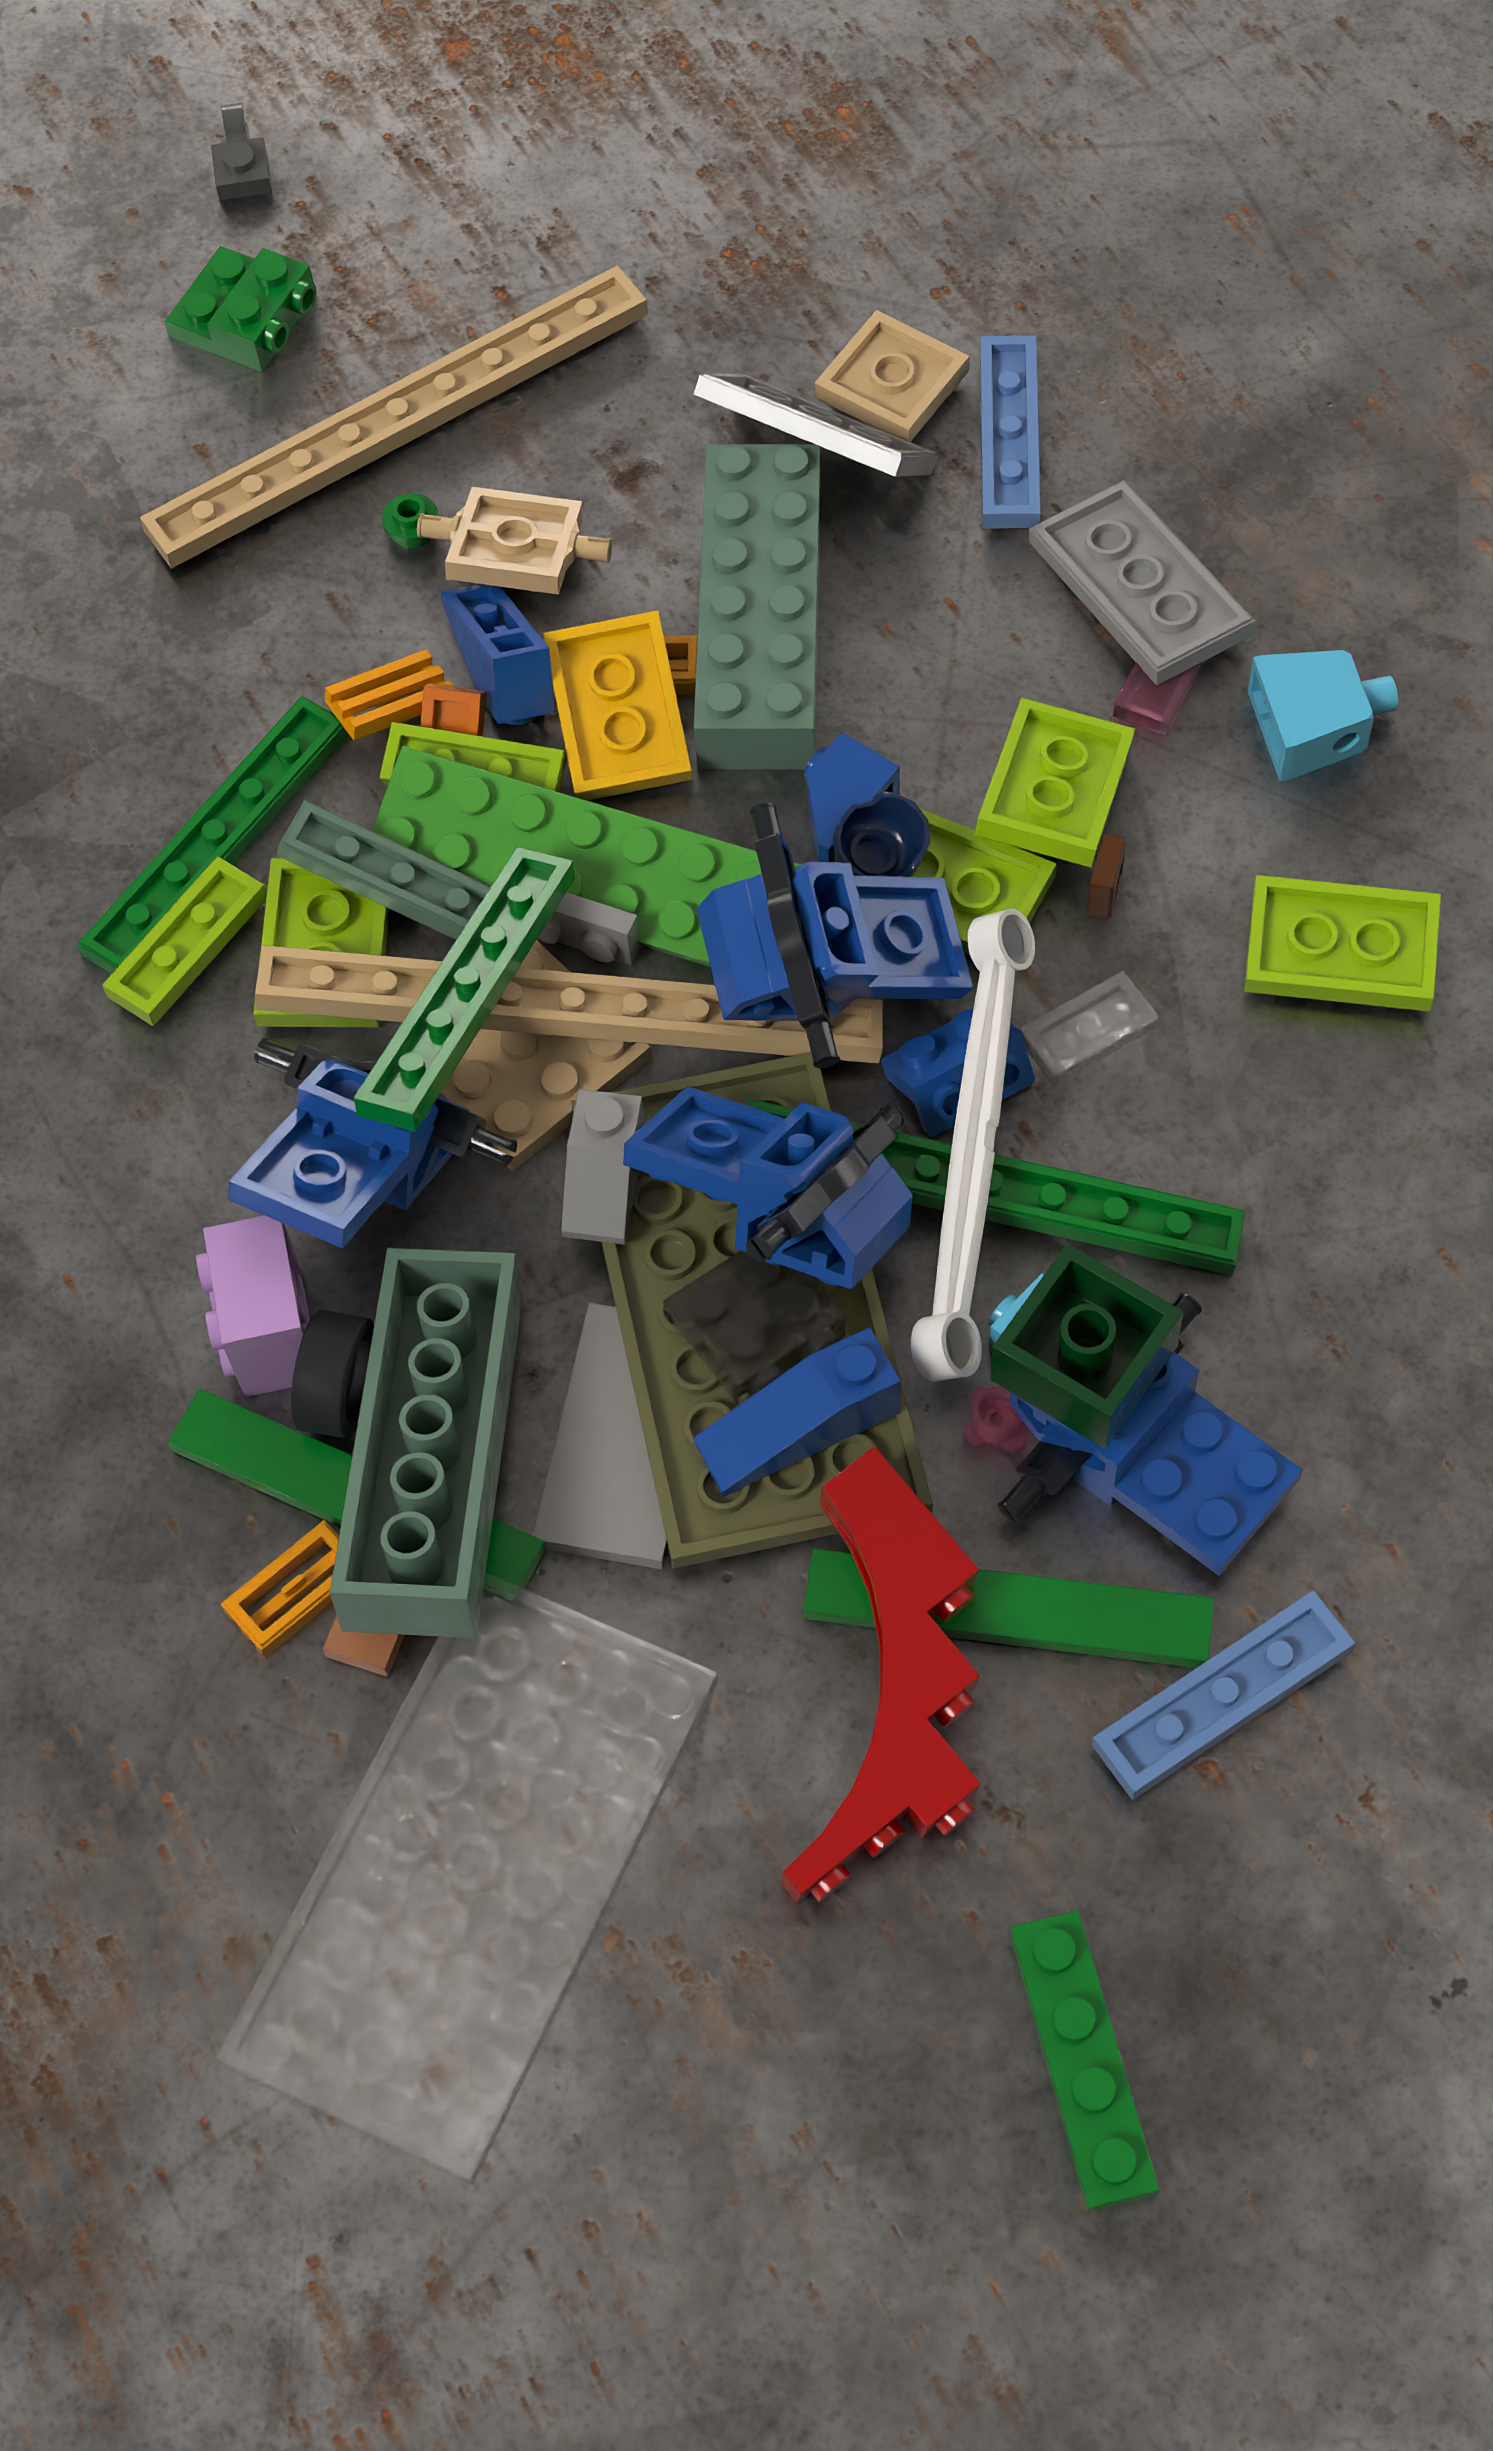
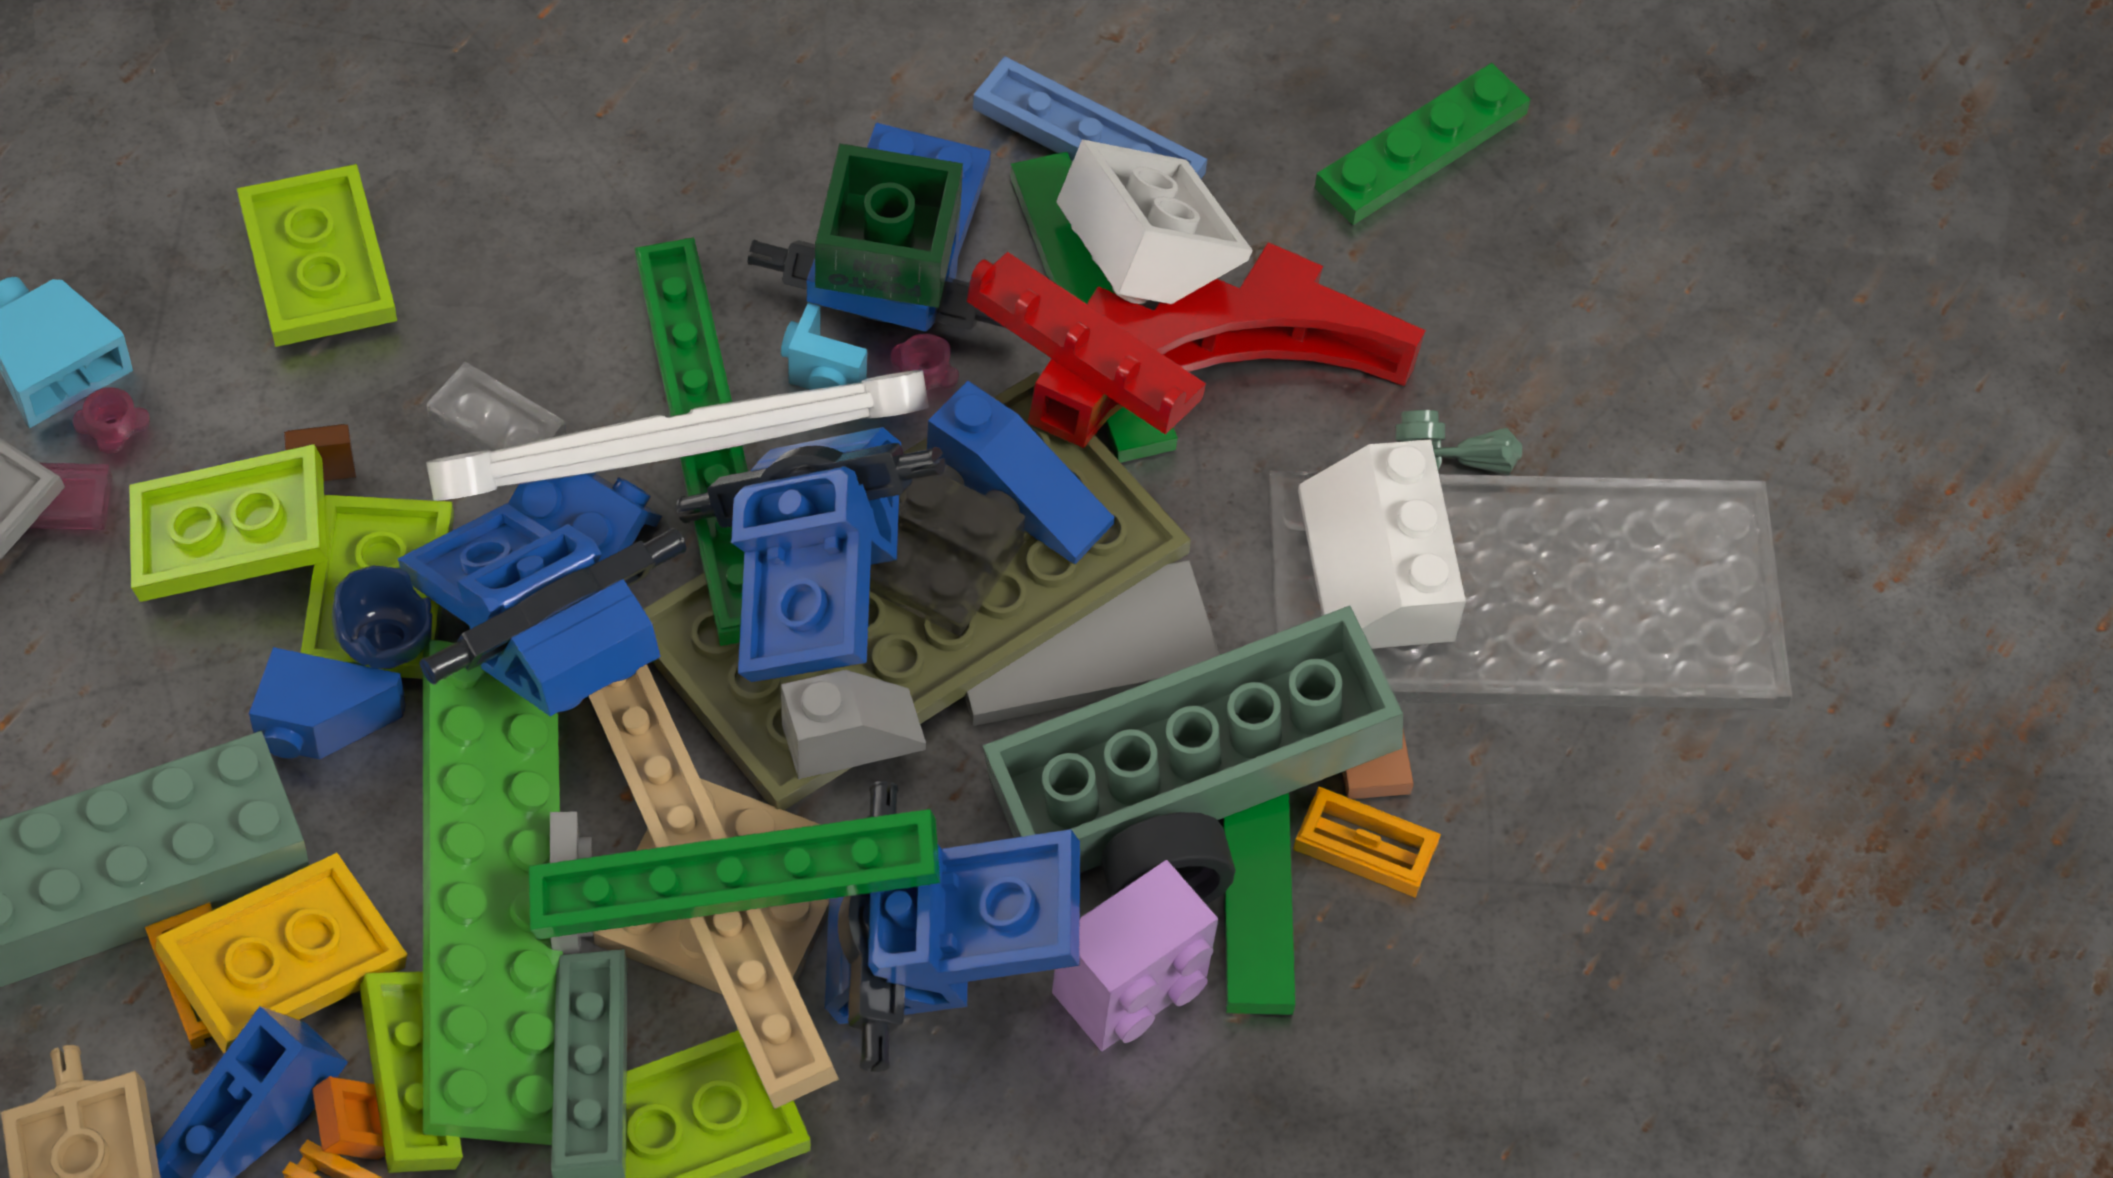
camera: 125 degrees left, 5 degrees down
none -> clear pink plate [73,387,150,454]
none -> red hinge [967,252,1206,434]
none -> white slope [1056,139,1253,304]
none -> white slope [1298,439,1466,649]
none -> sand green piece [1395,410,1522,475]

